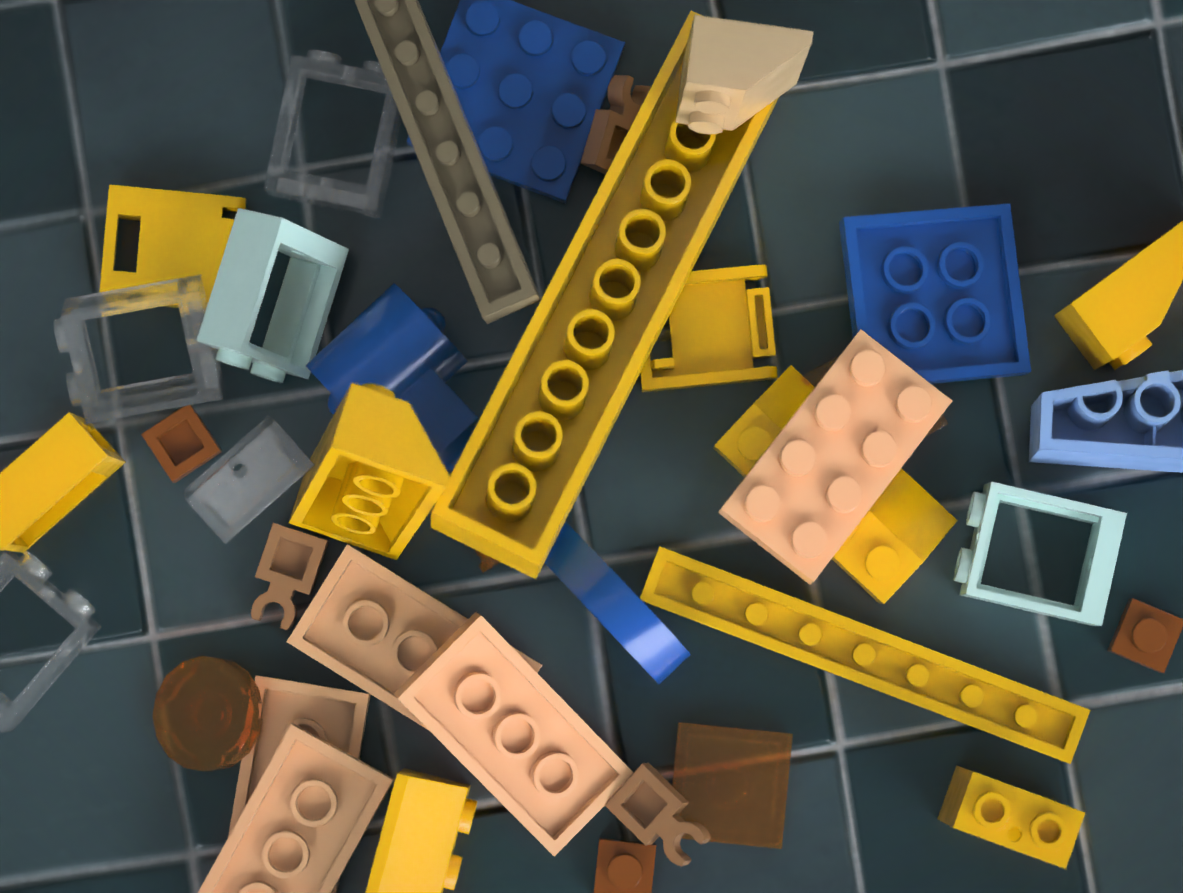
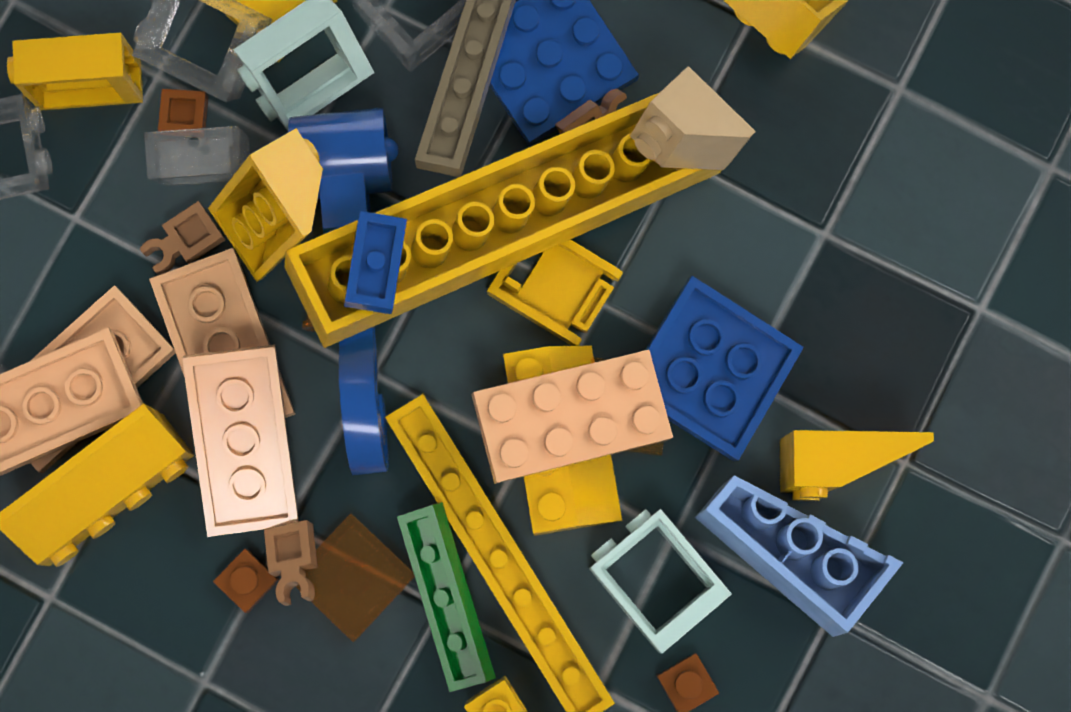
camera: 30 degrees right, 5 degrees down
clear orange tile [152,656,262,772] -> none
none -> blue plate [344,211,407,314]
none -> green plate [397,502,496,692]

